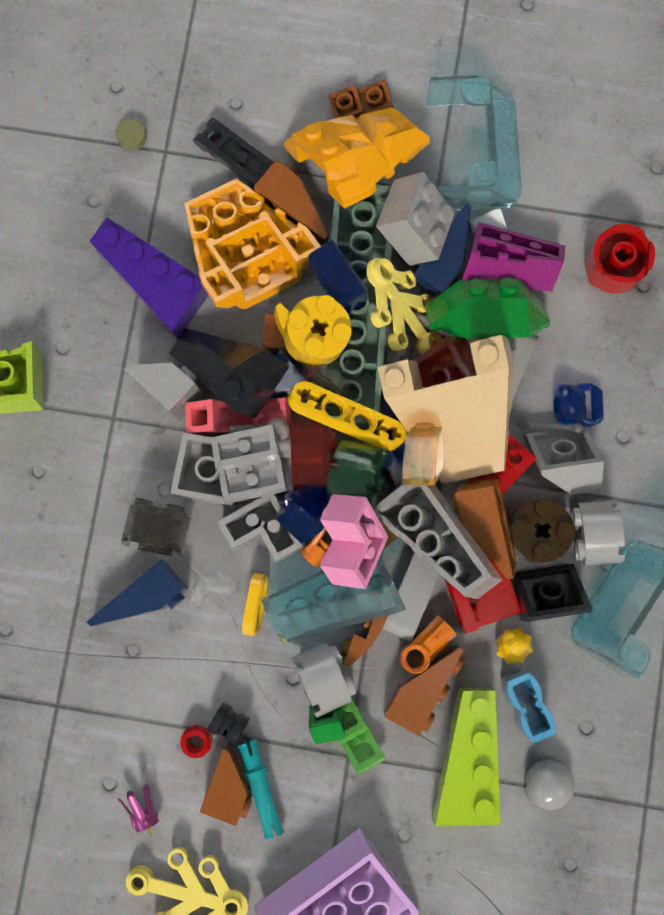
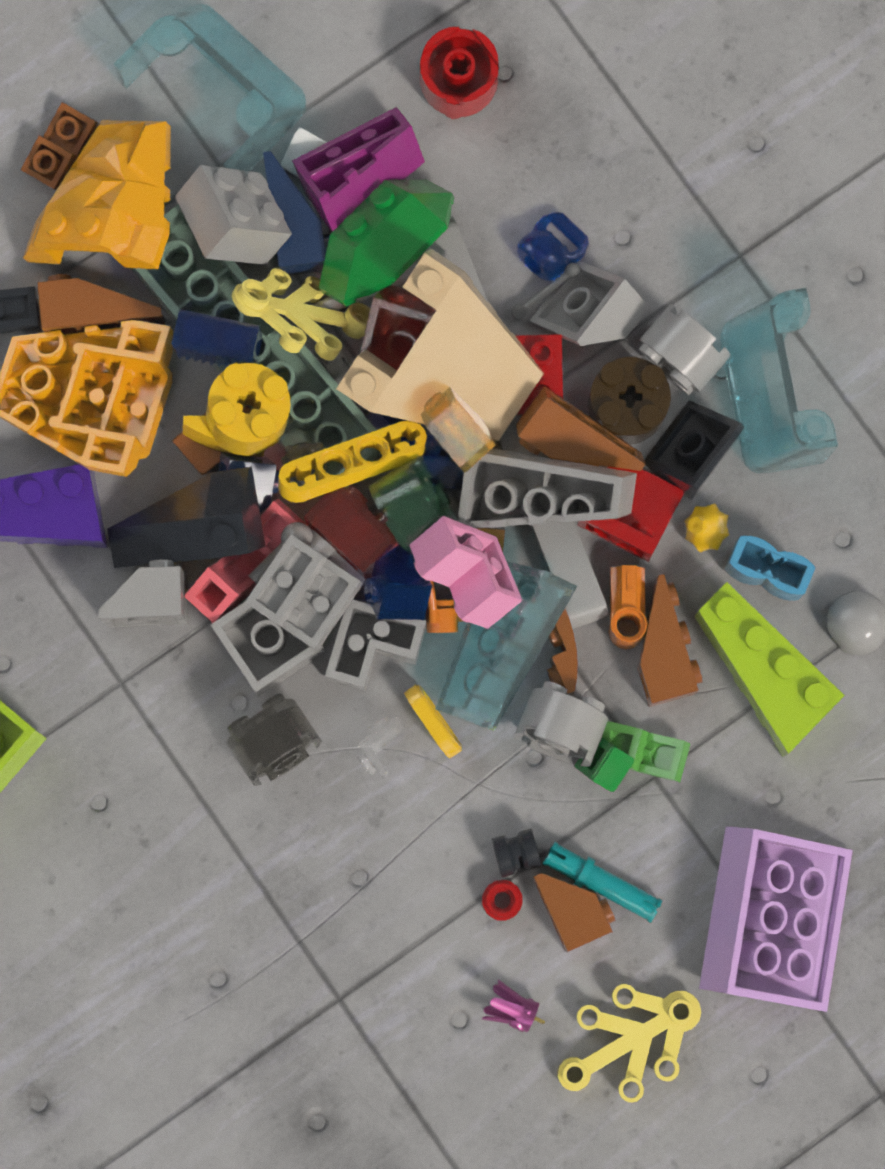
camera: 50 degrees left, 0 degrees up
dark blue slope [87,560,189,627] -> none

